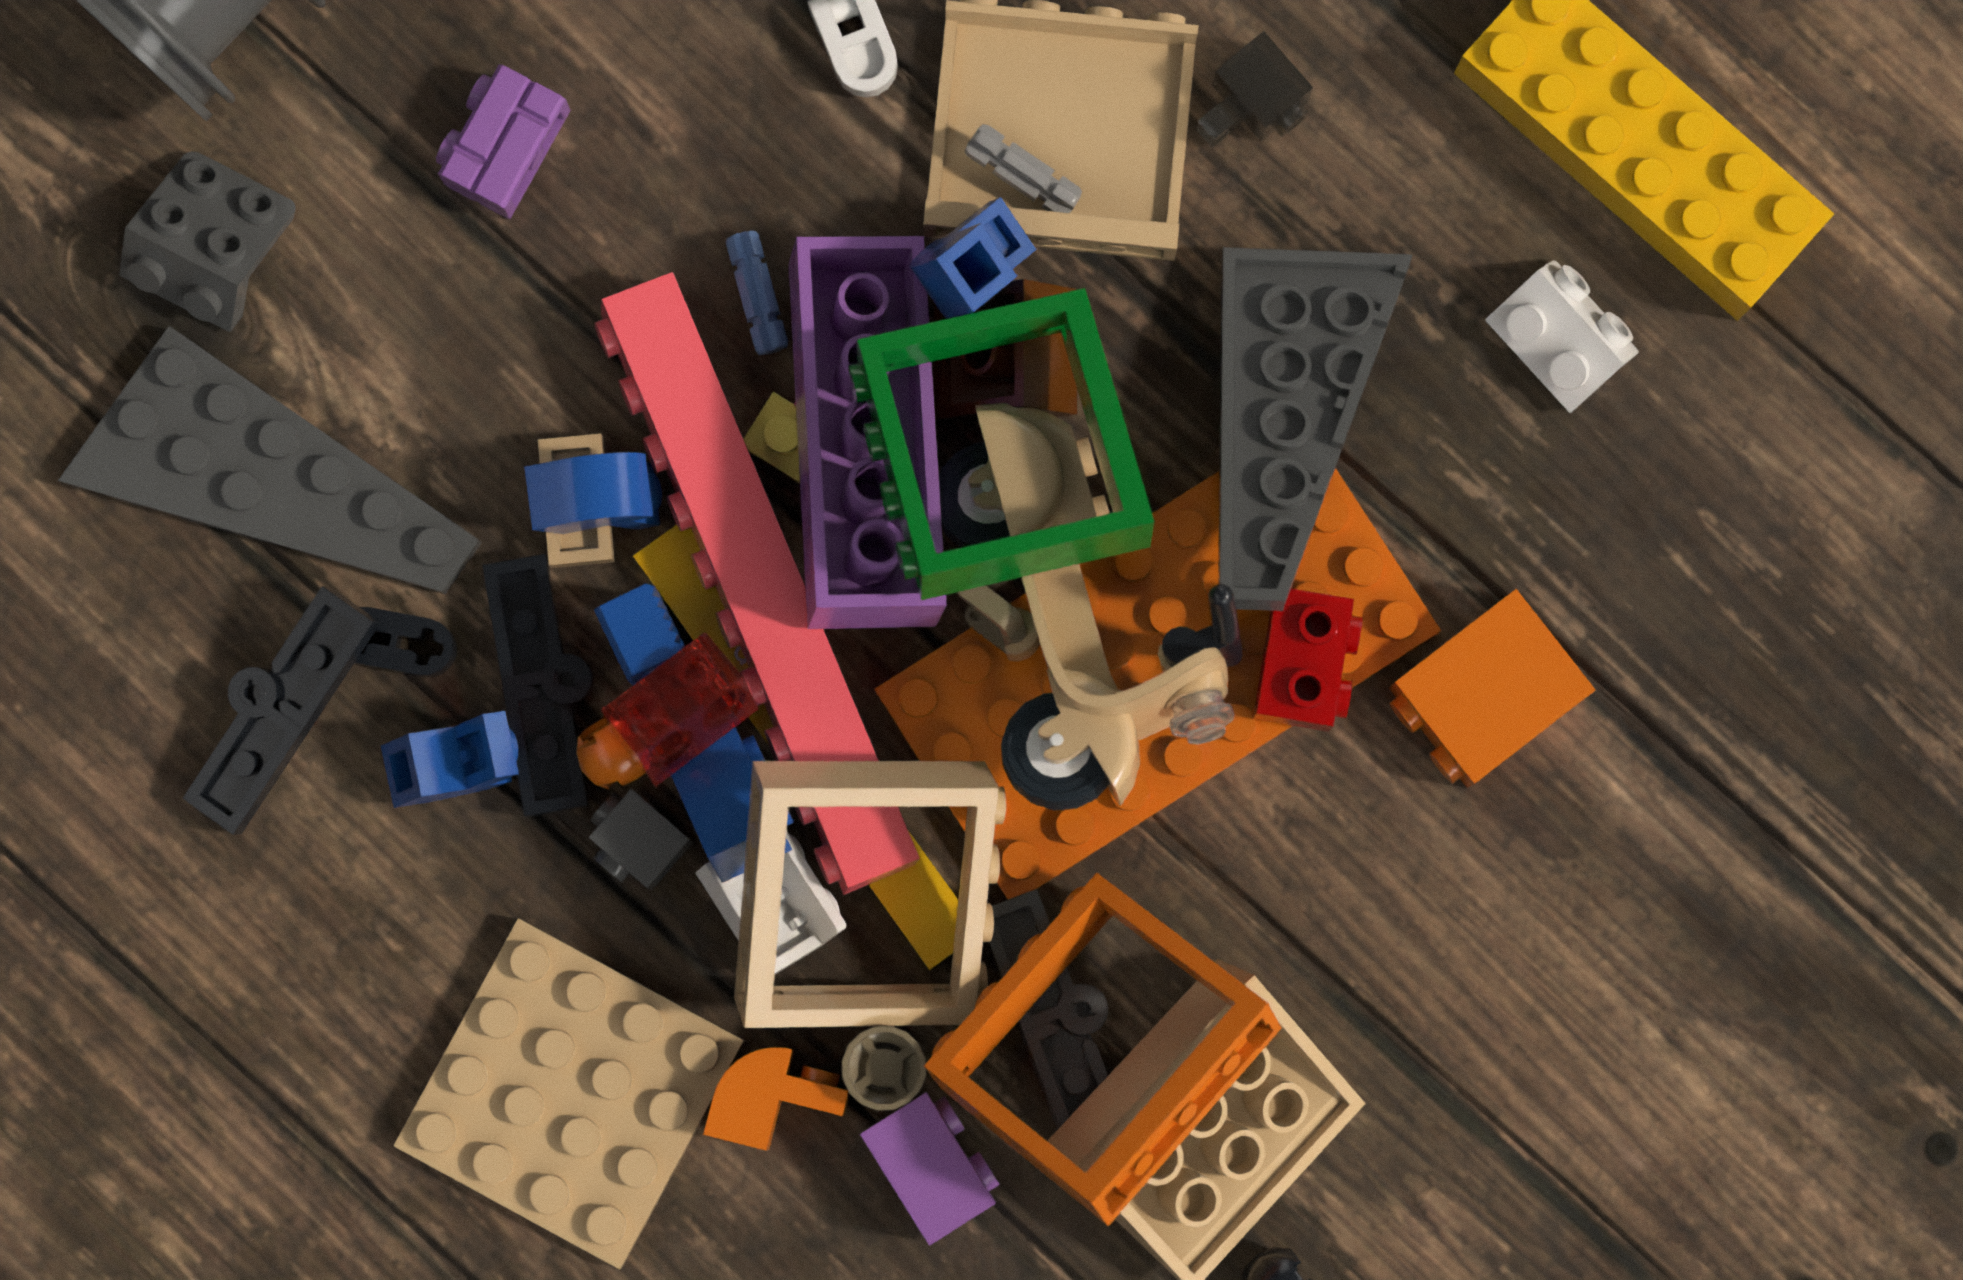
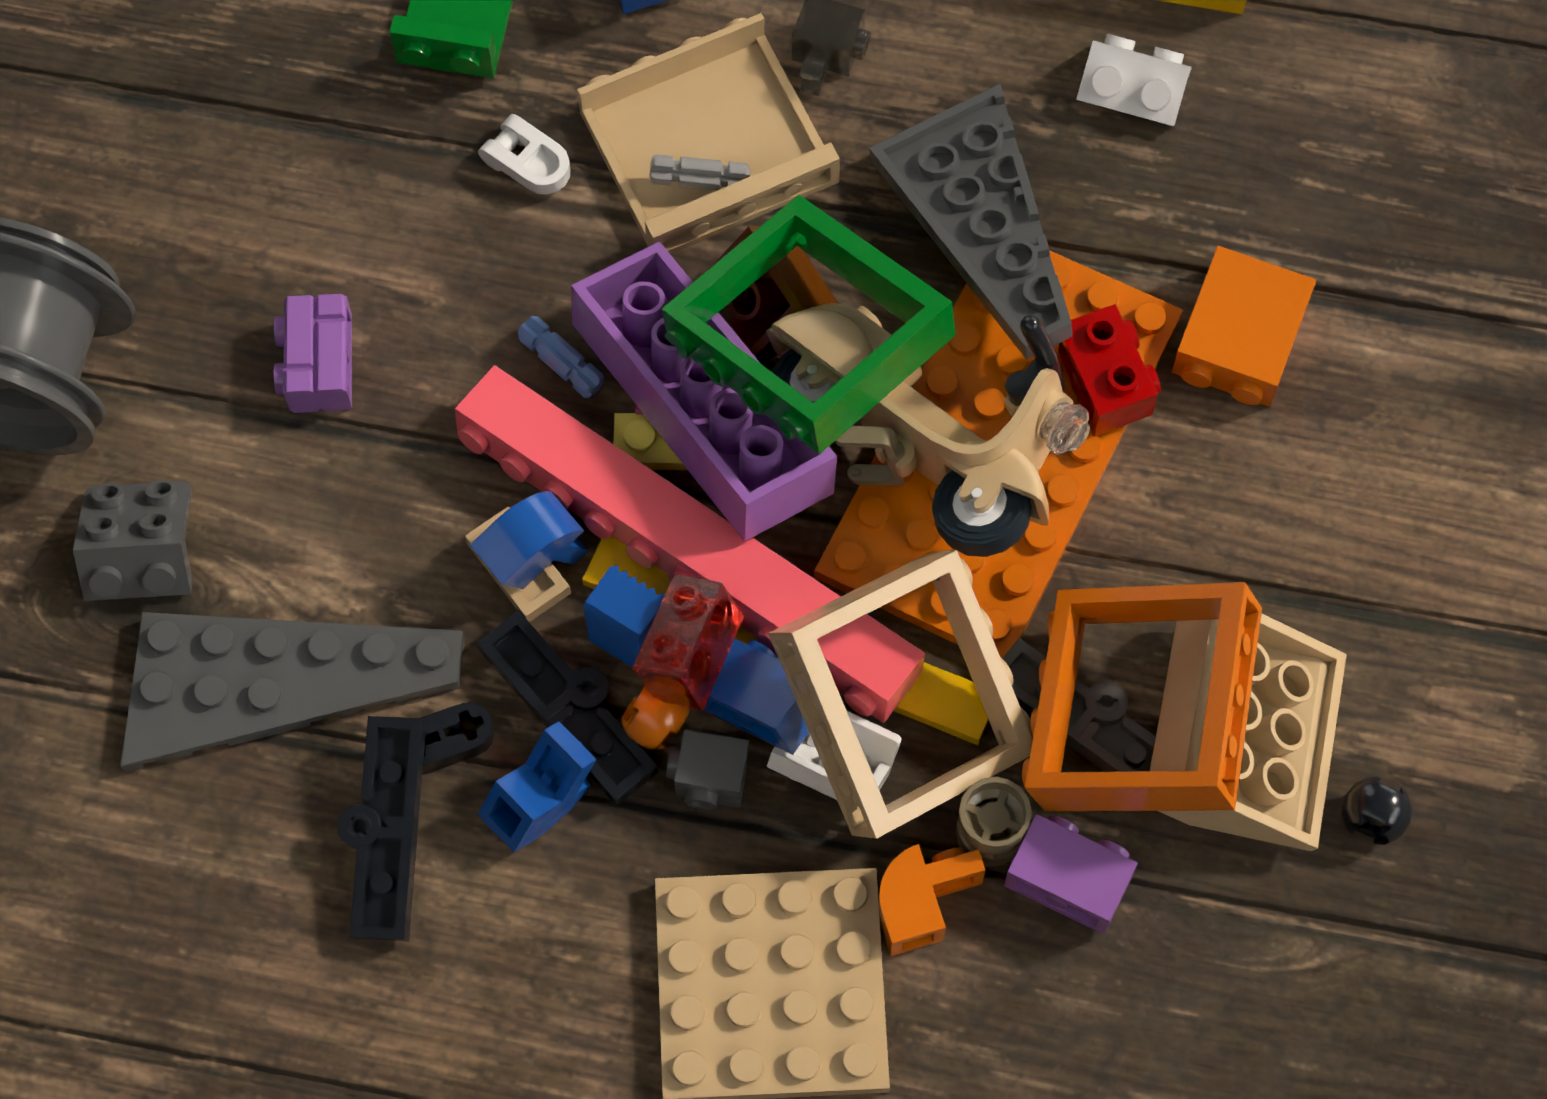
camera: 30 degrees left, 15 degrees down
blue brick [909,197,1037,319] -> none

